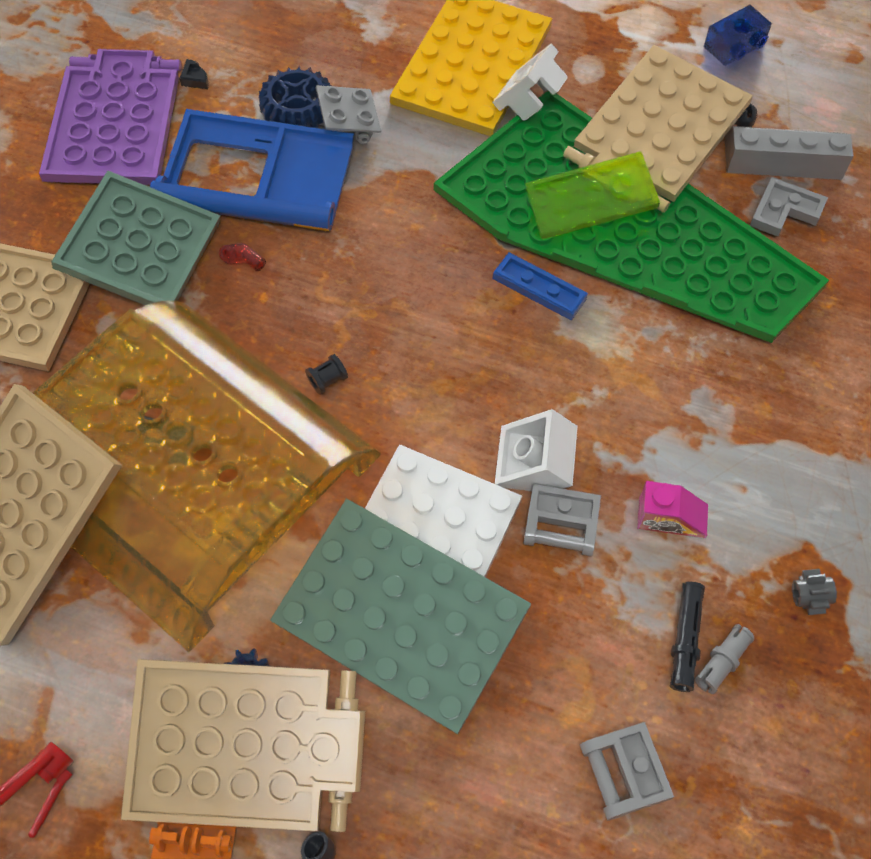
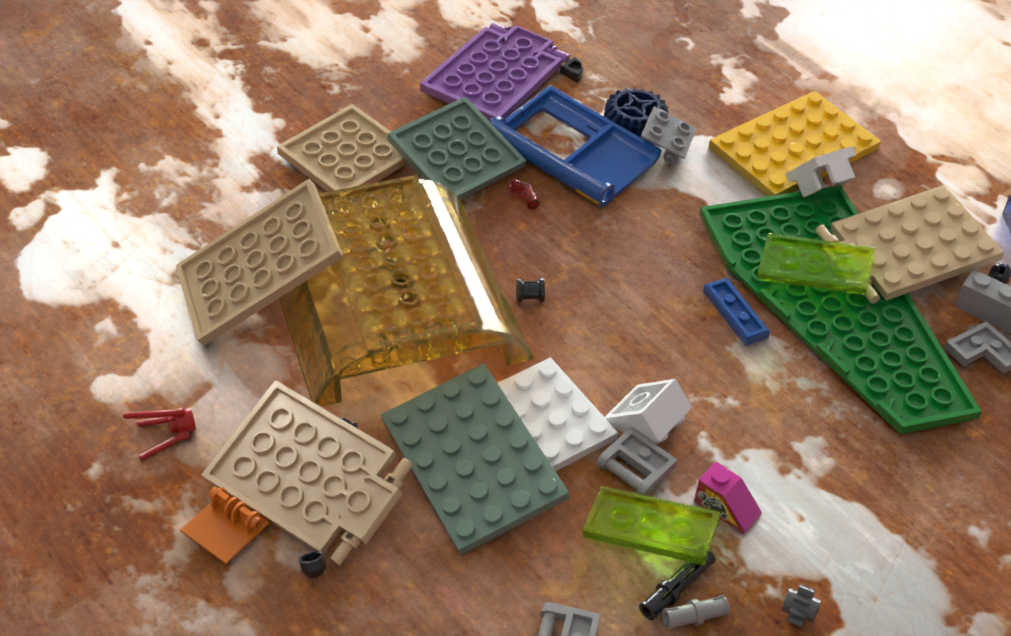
camera: 30 degrees right, 15 degrees down
none -> clear neon green tile [583,486,720,565]

